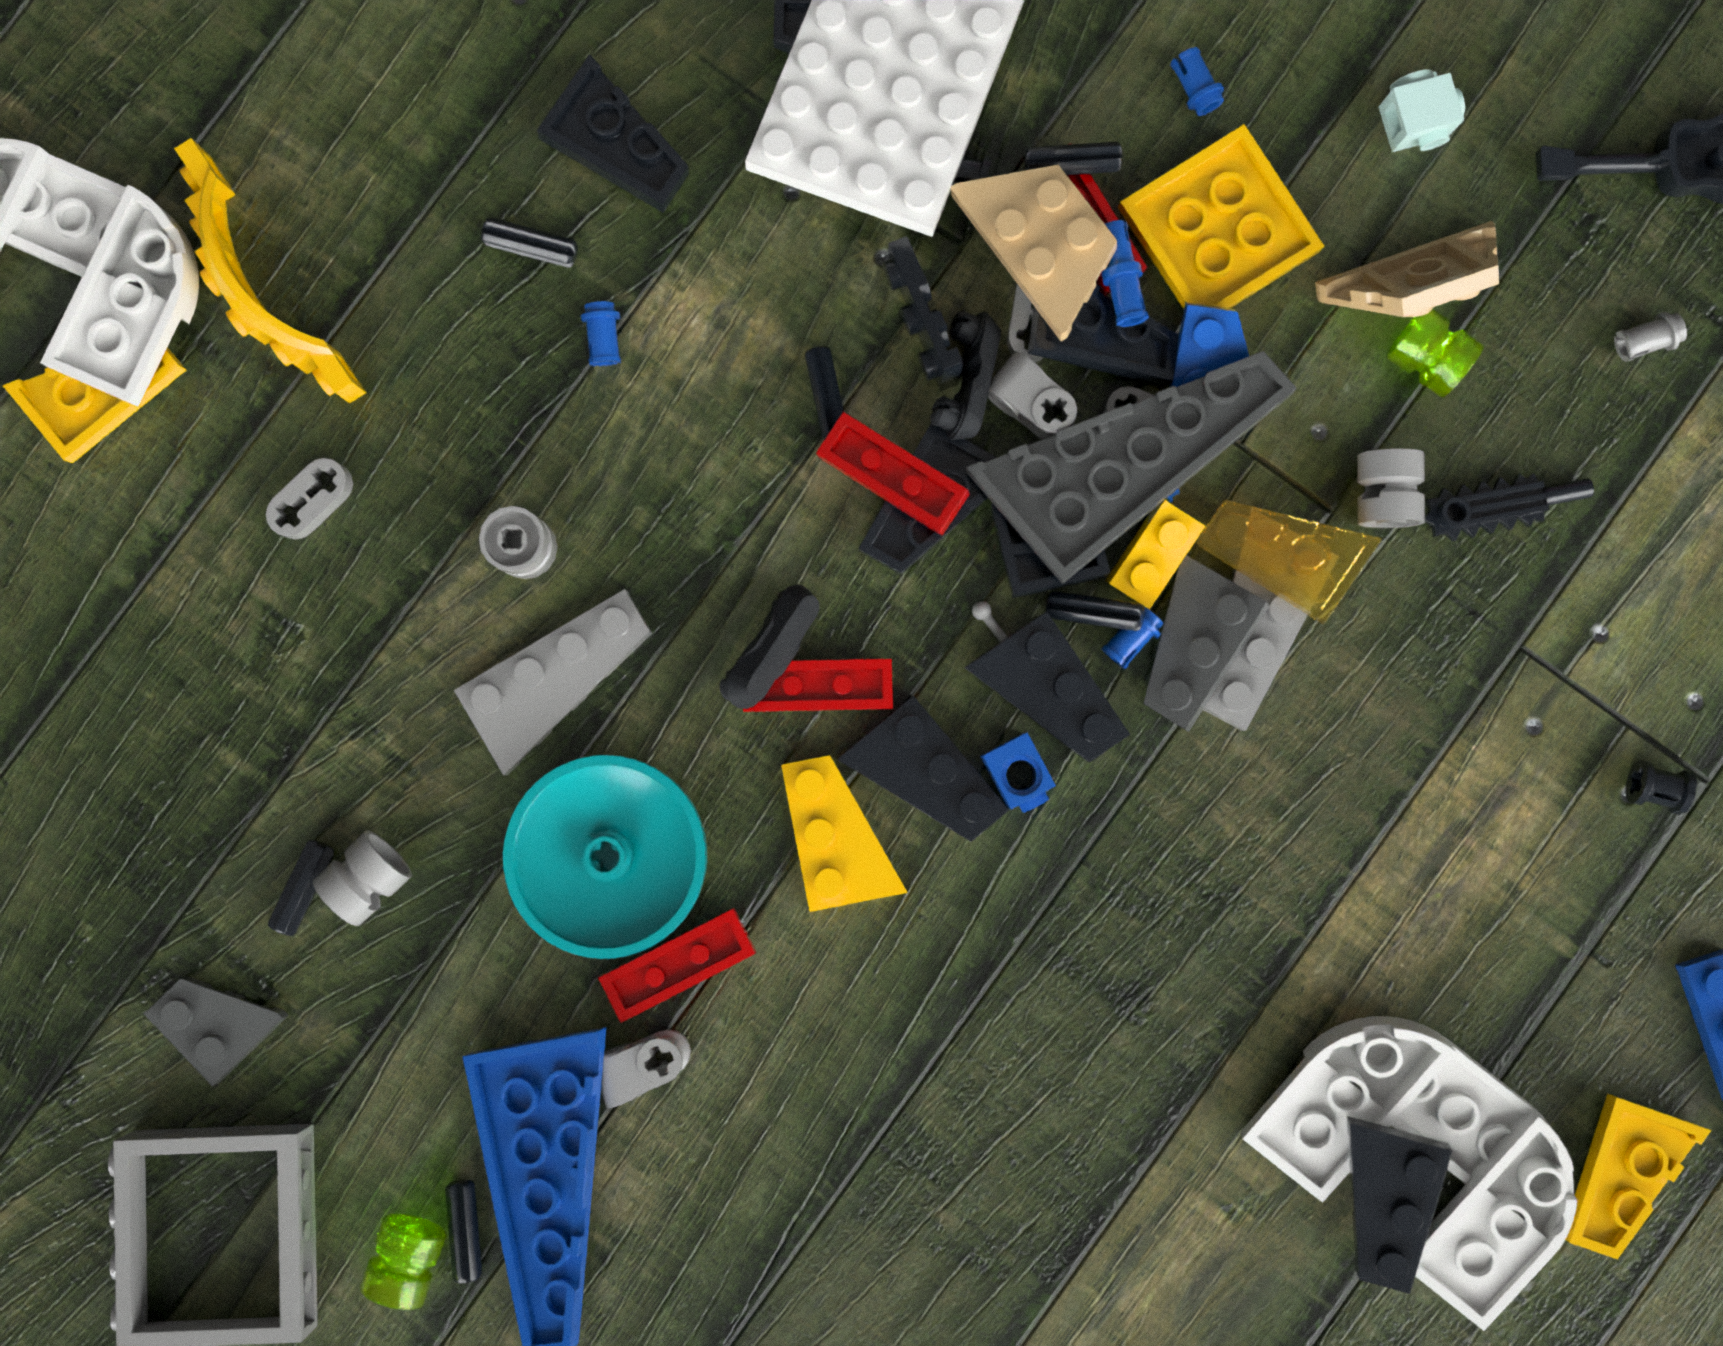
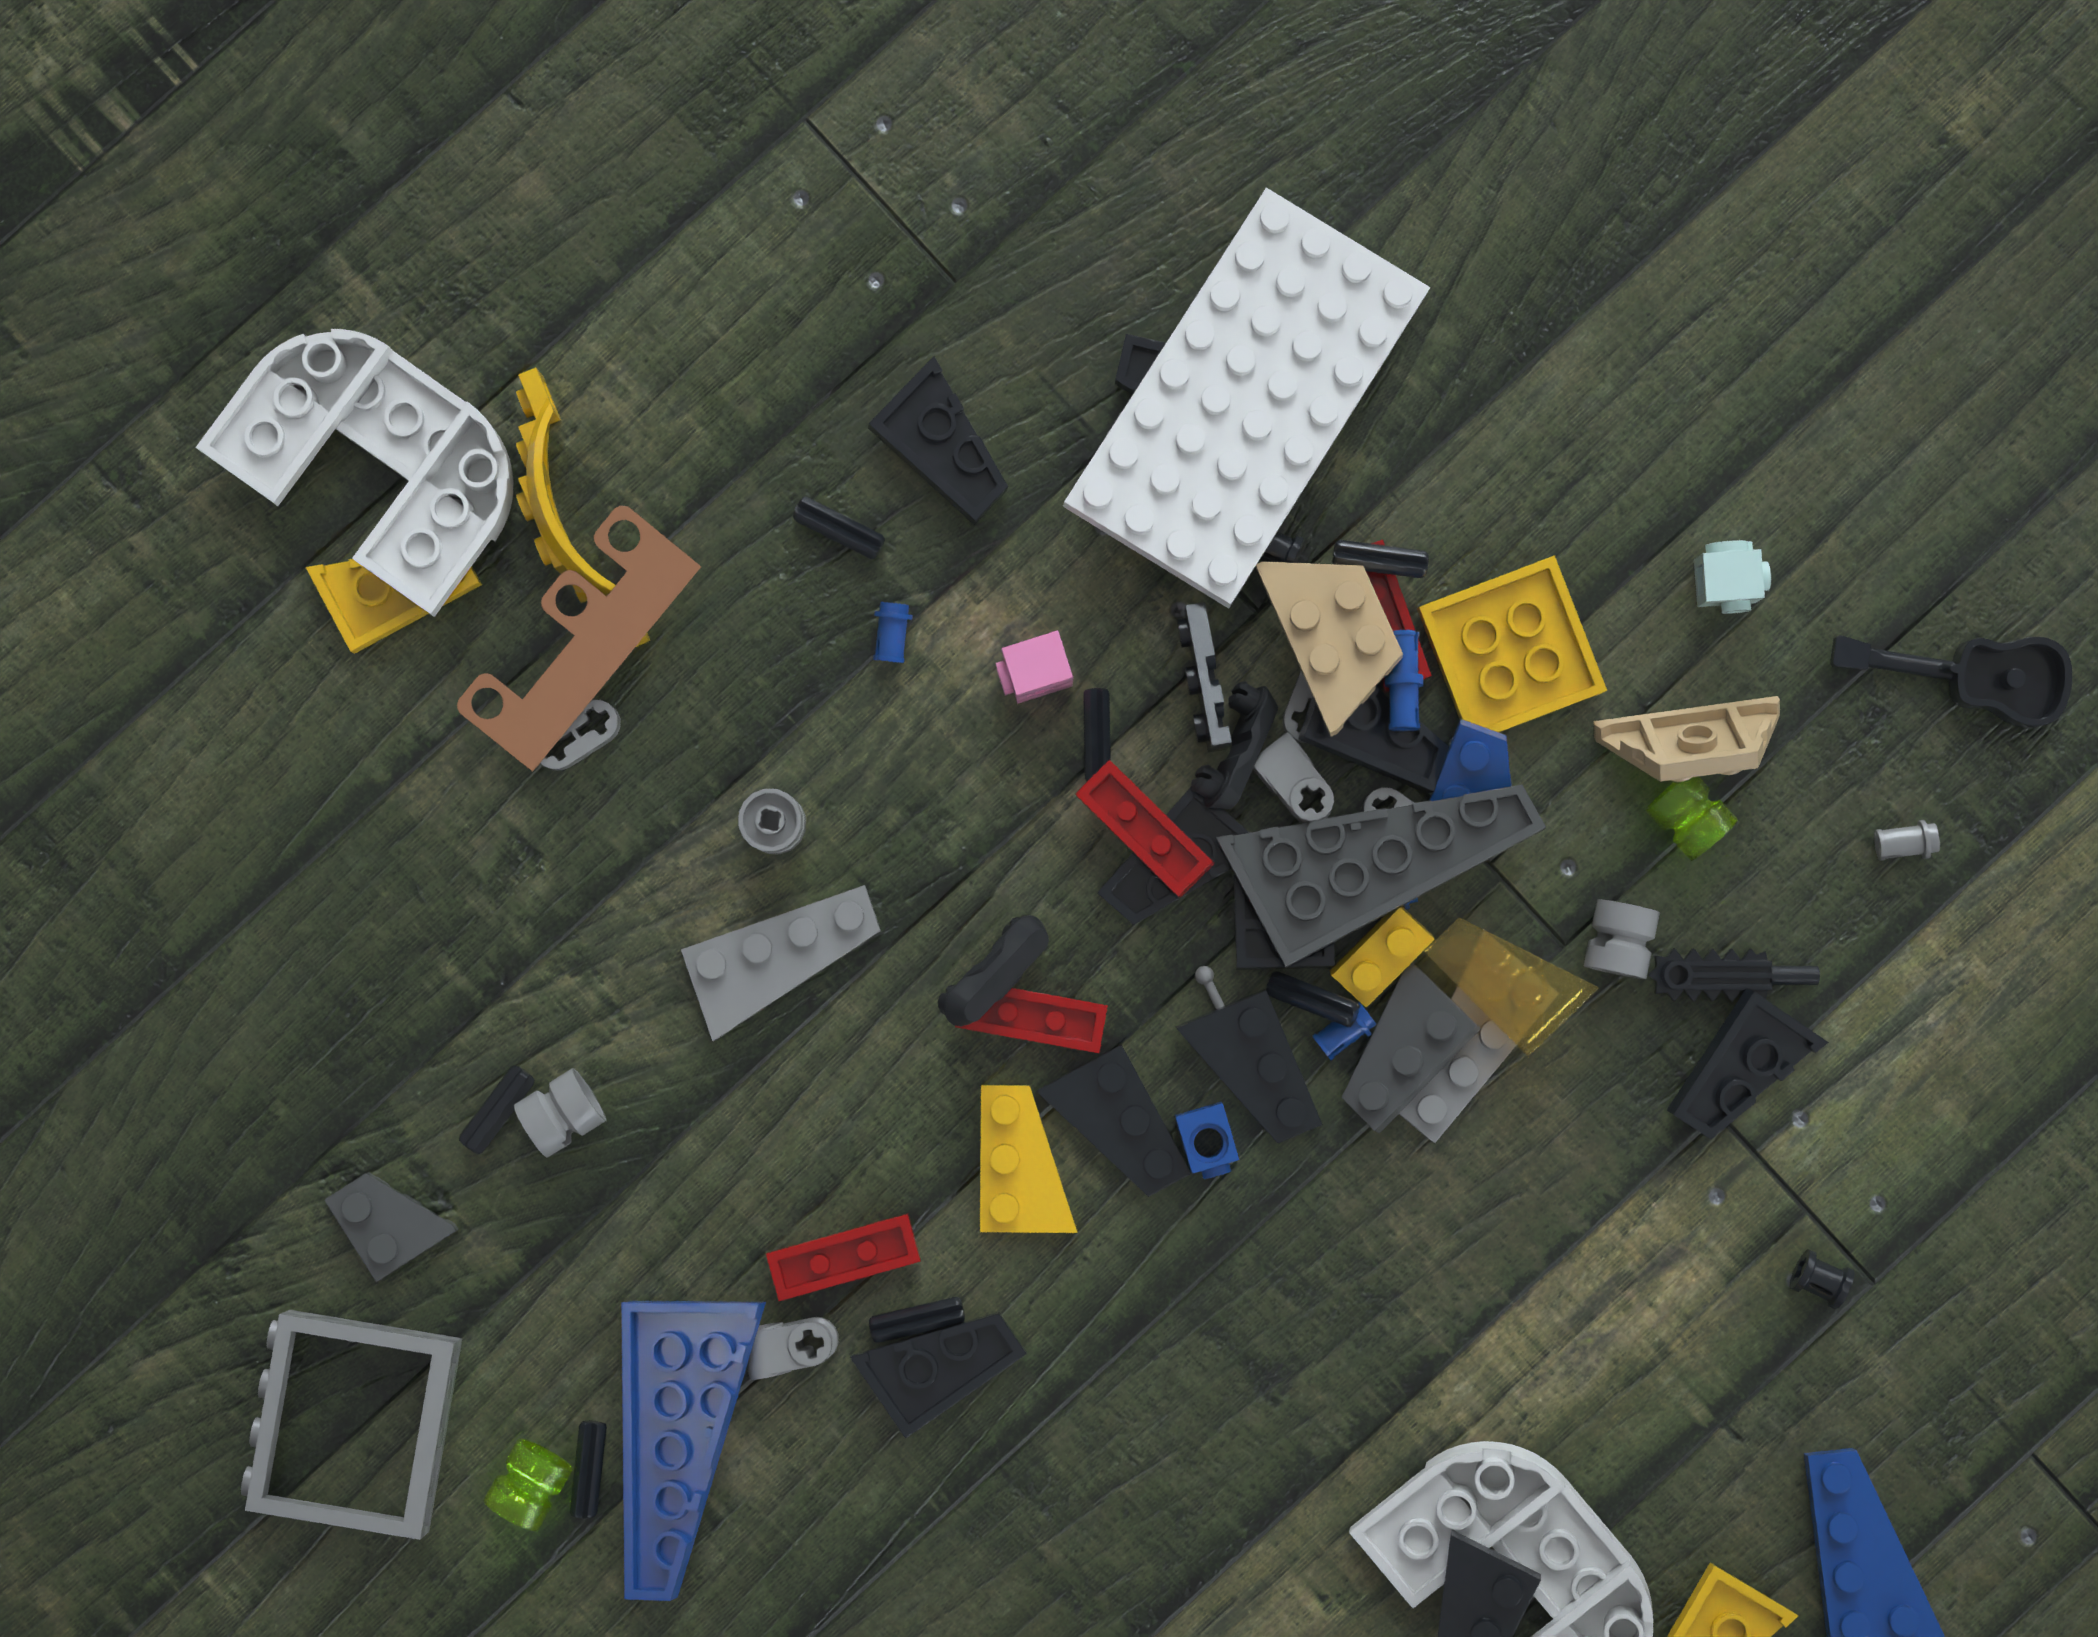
camera: 10 degrees right, 0 degrees up
teal dish [503,755,707,959] -> none
blue pin [1170,47,1224,116] -> none
none -> nougat piece [457,506,701,772]
none -> black wing [850,1312,1027,1438]
none -> black axle [869,1297,965,1343]
none -> bright pink brick [996,630,1073,704]
none -> black wing [1667,988,1829,1139]

